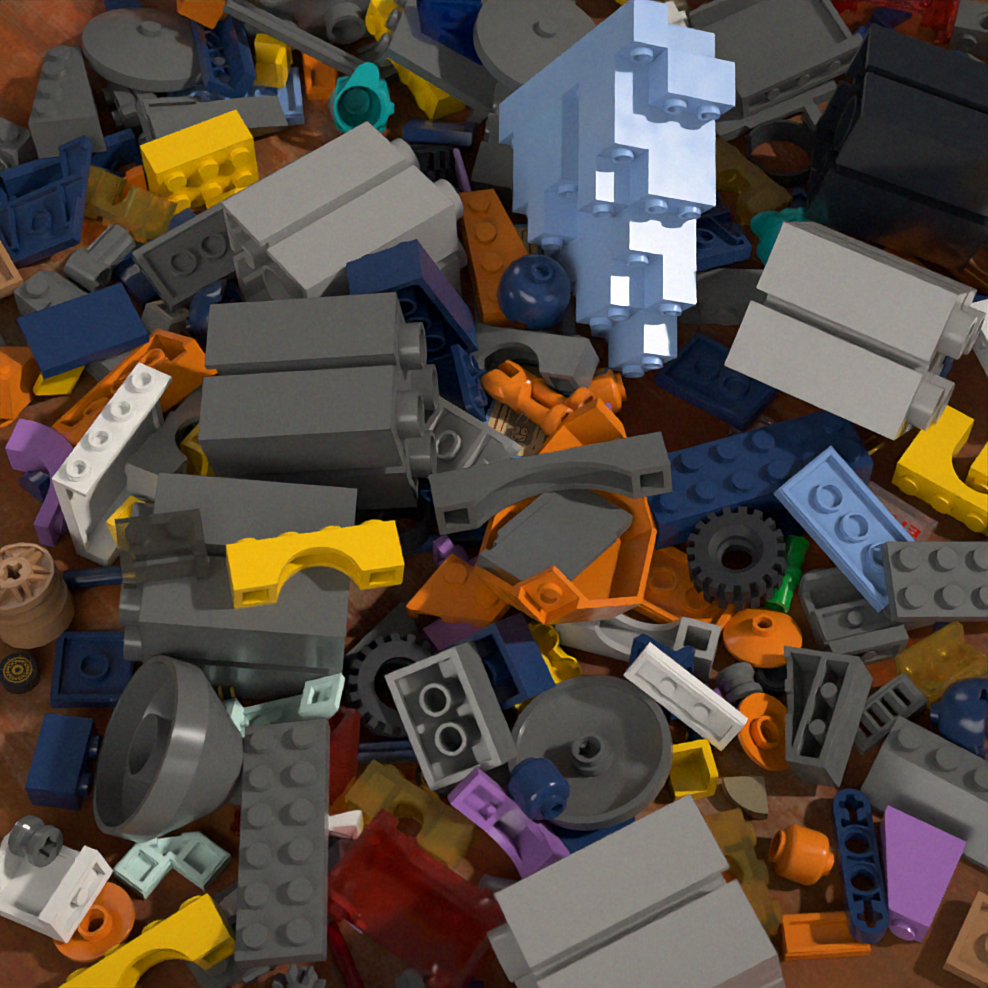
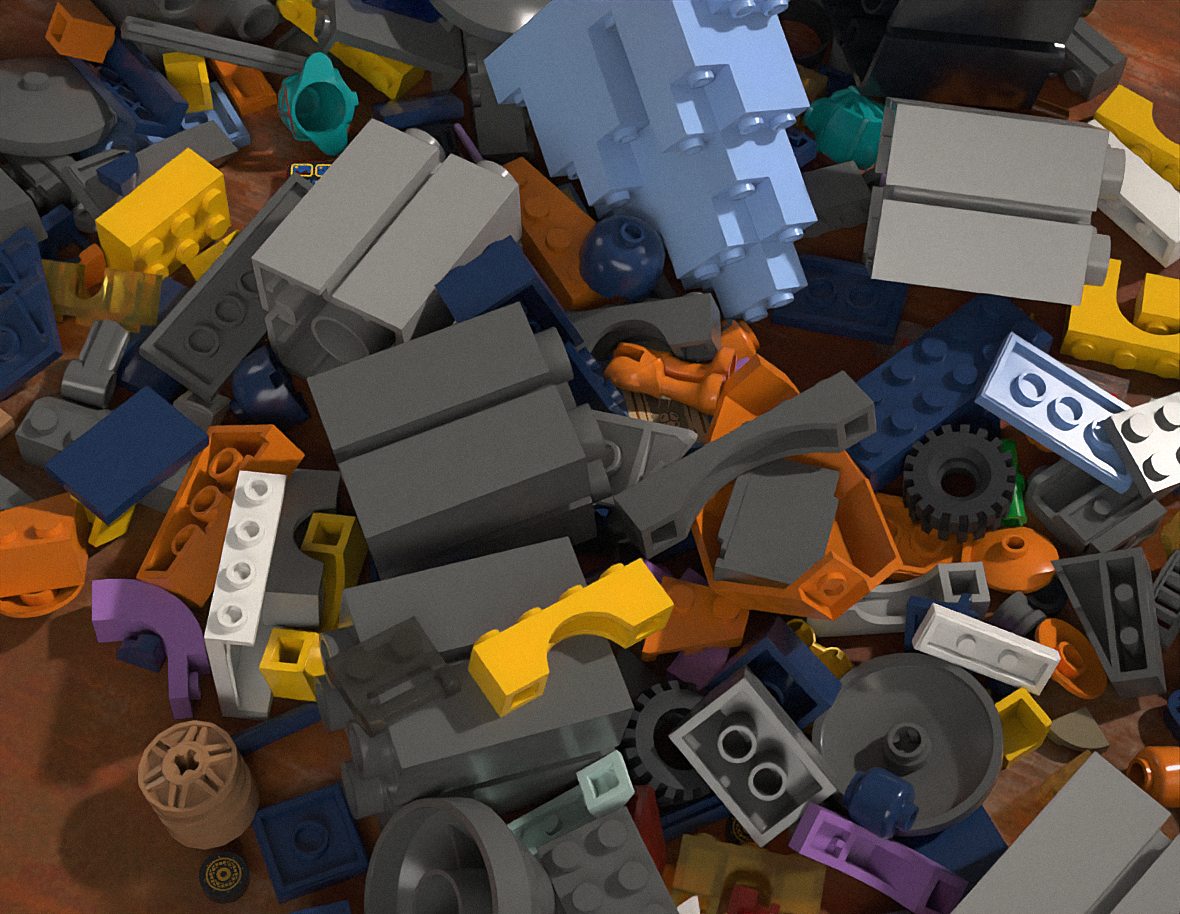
camera: 25 degrees left, 0 degrees up
none -> dark blue tile [96,151,140,197]

